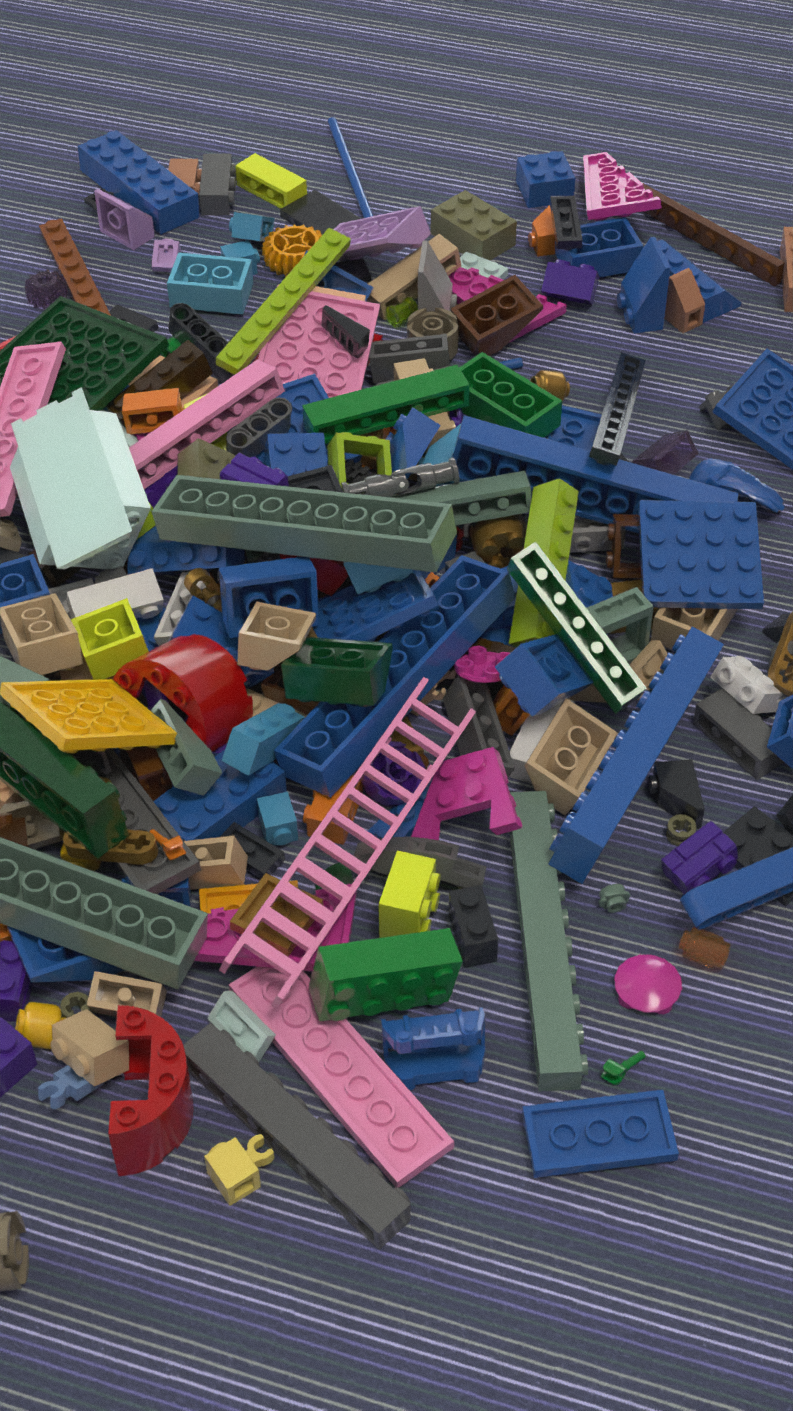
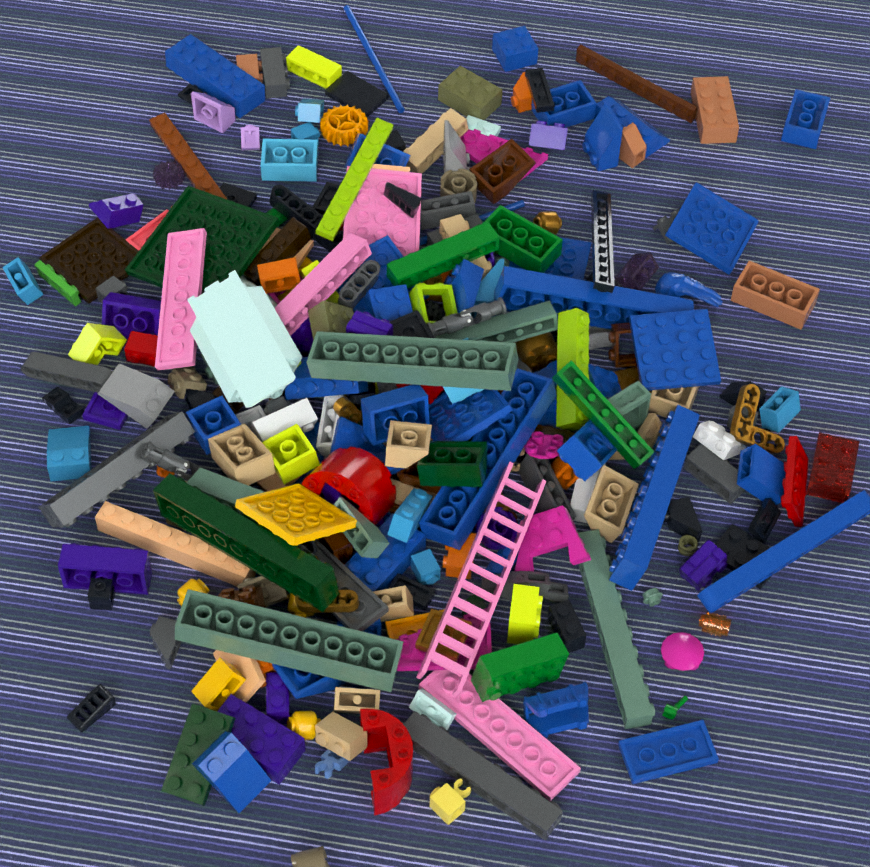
camera: 10 degrees left, 5 degrees up
olive bush [60,992,93,1018] -> none
orange hand [149,829,186,860] -> none
lavender slope [333,206,431,261] -> none
clear neon green bush [386,297,418,328] -> none
dark pink wing [583,152,662,221] -> none

